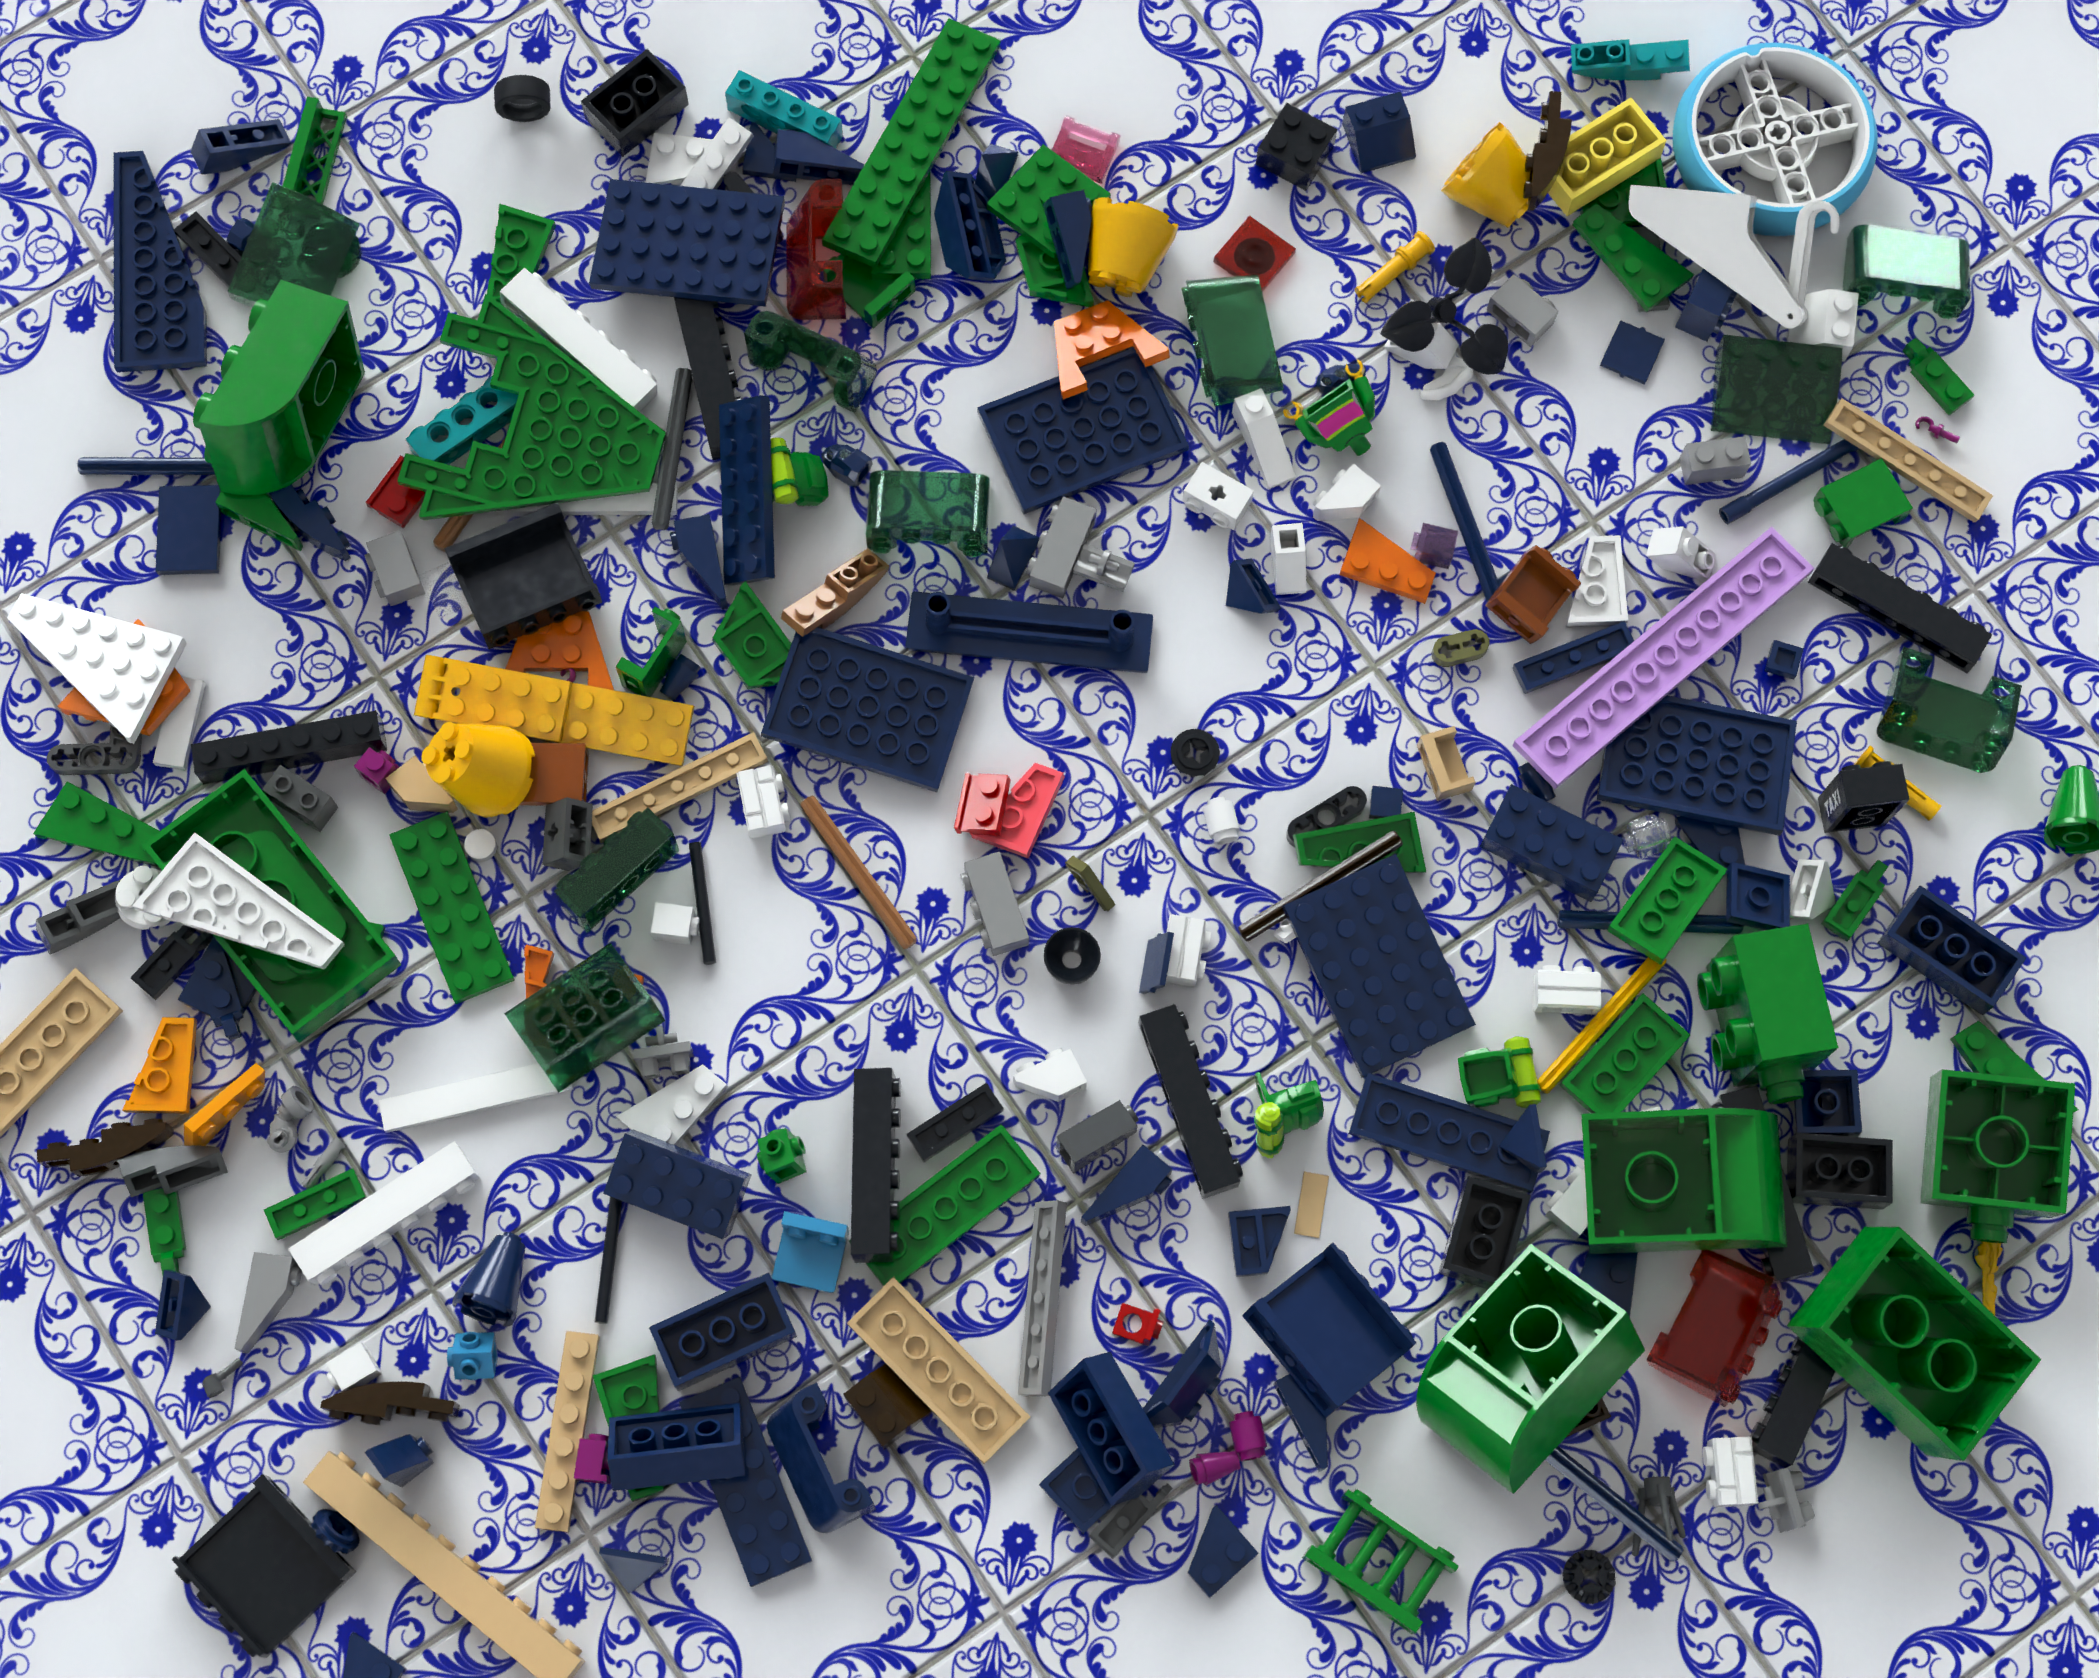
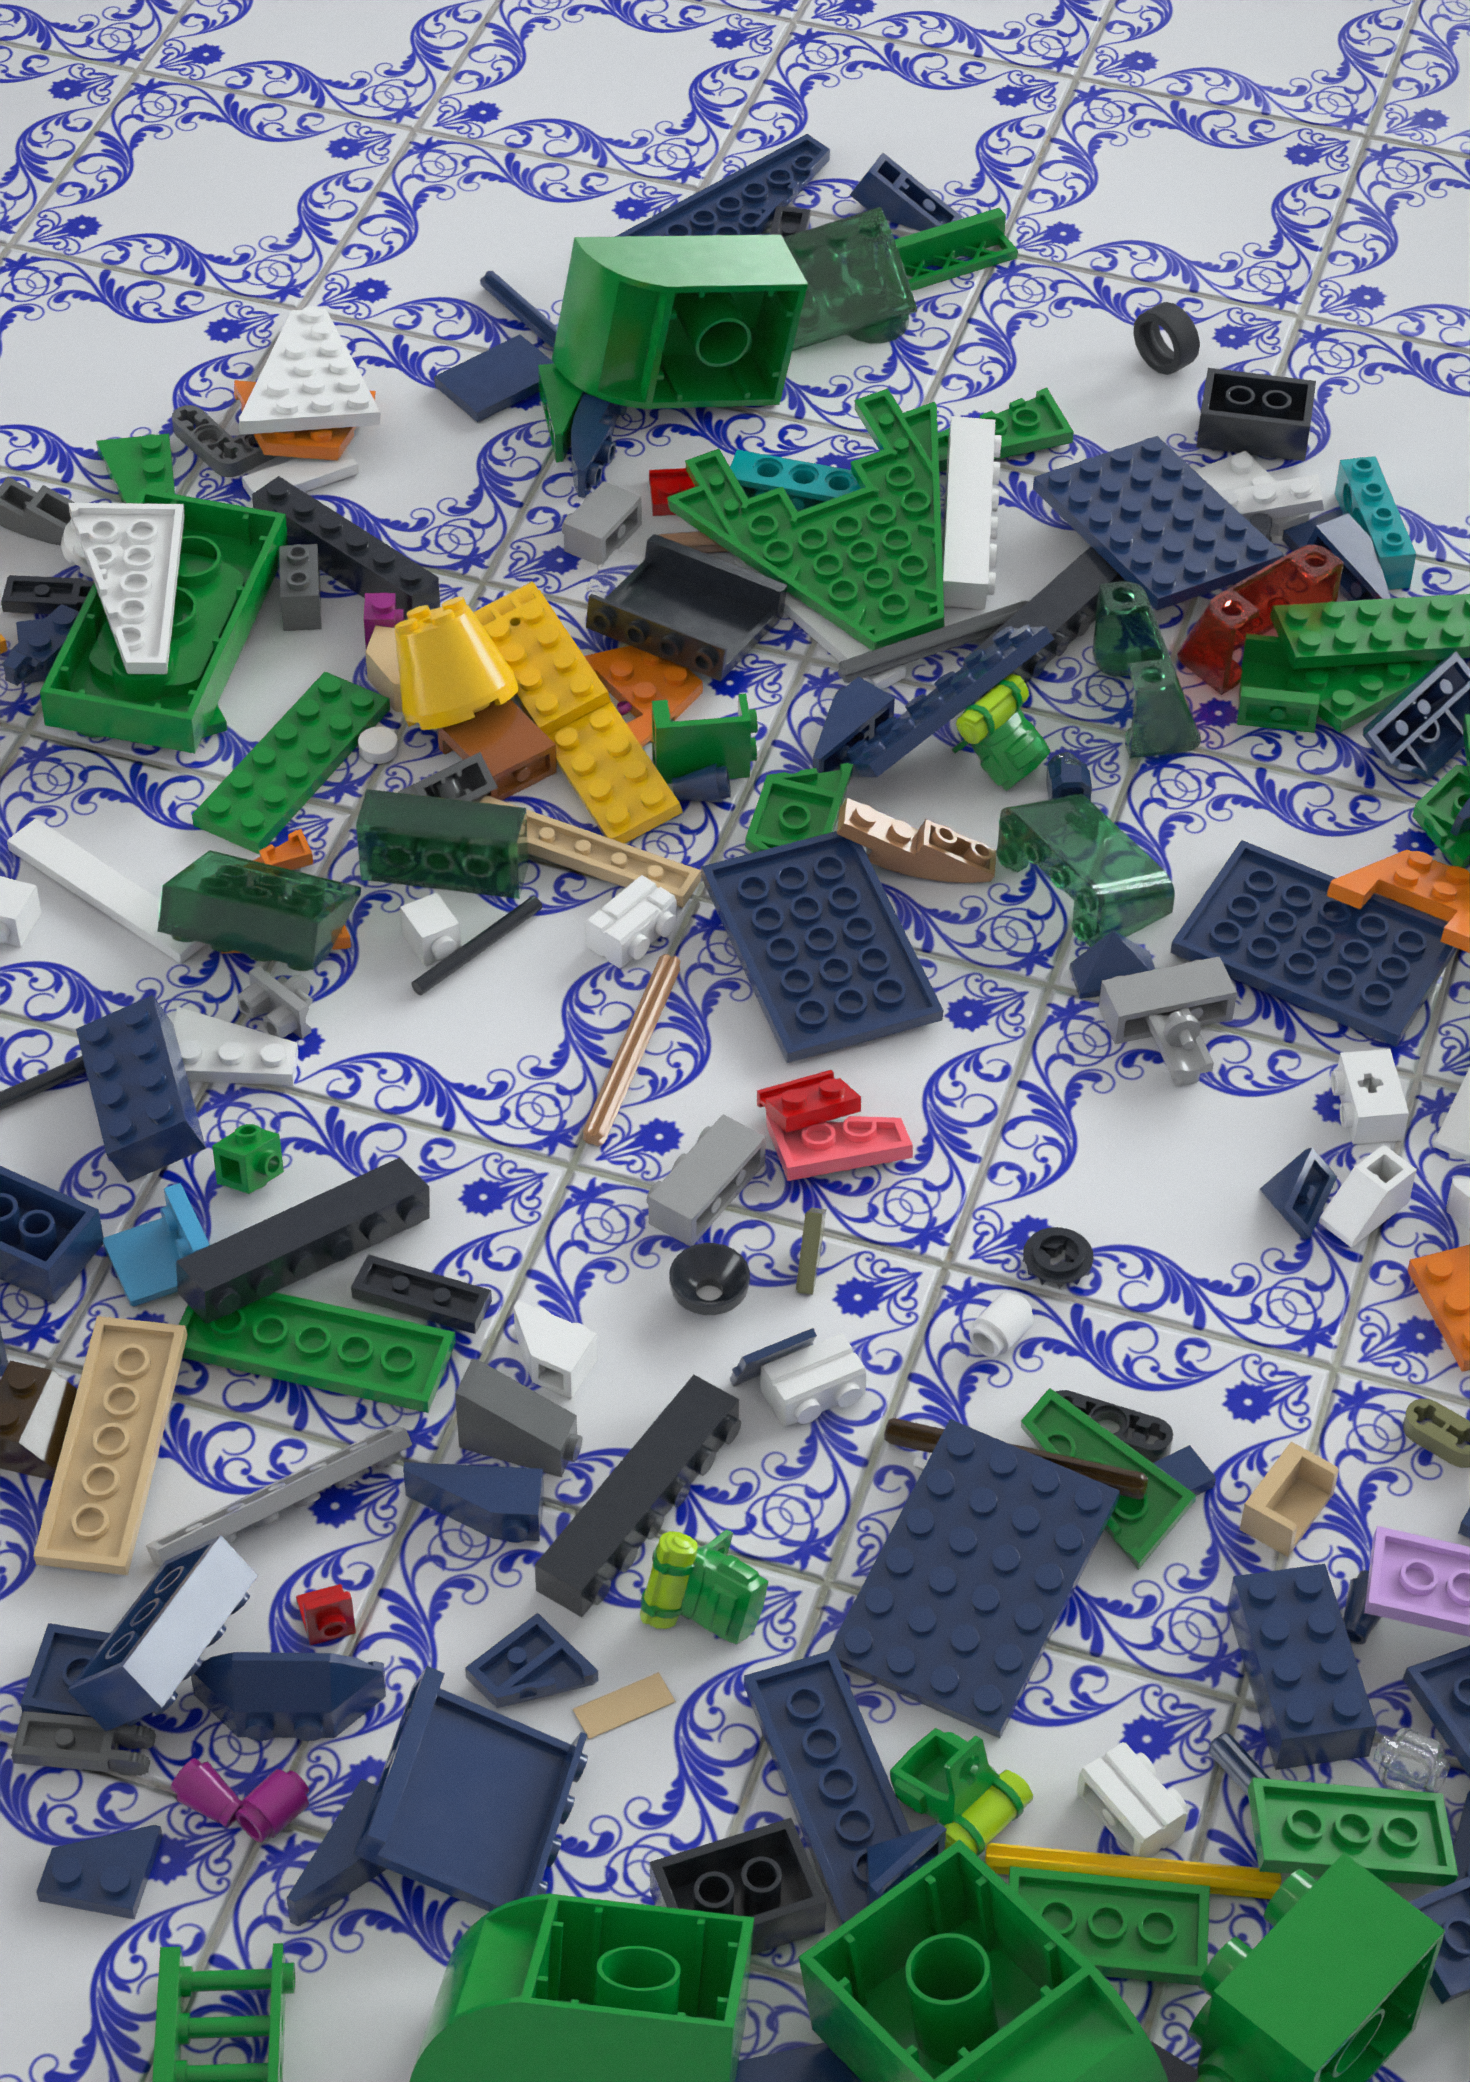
camera: 55 degrees right, 25 degrees down
dark blue piece [906,591,1153,673] -> none

